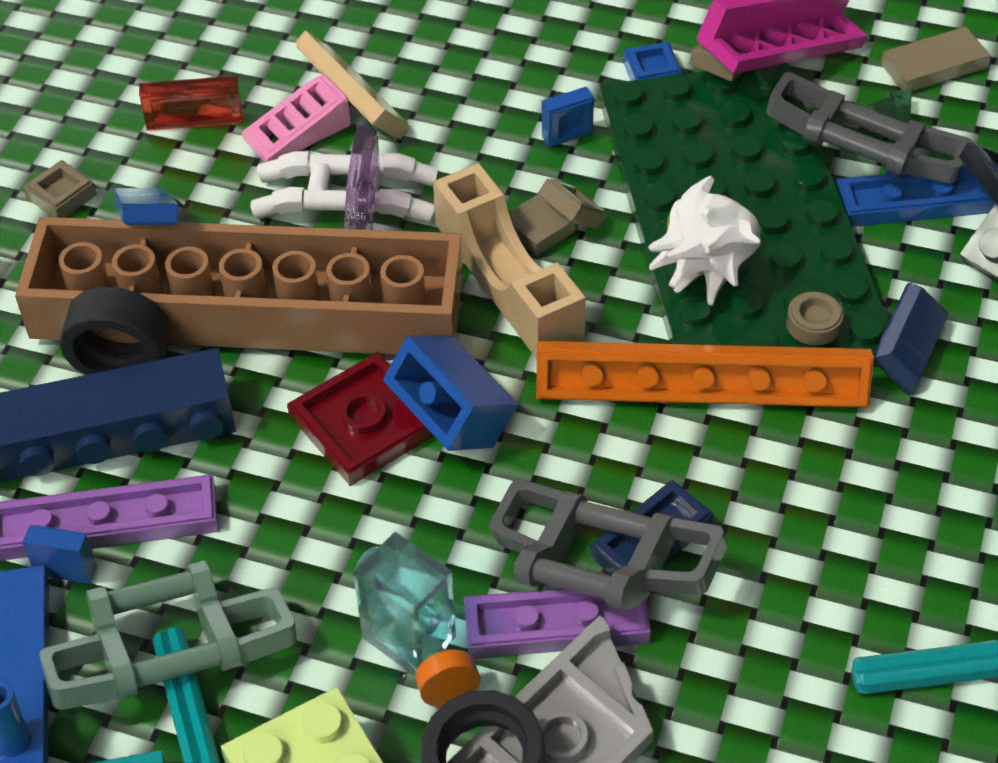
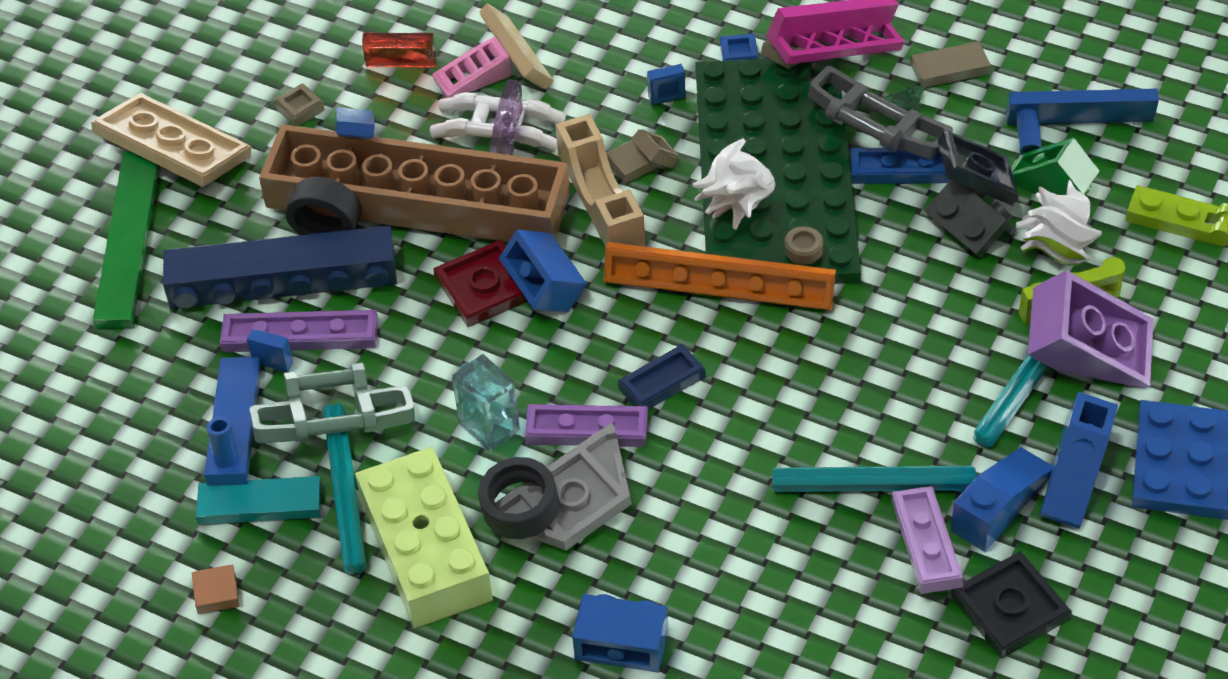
camera: 10 degrees right, 0 degrees up
orange tile [415,649,481,707] -> none
dark grey bar [489,479,728,611] -> none
dark blue tile [873,283,949,395] -> none

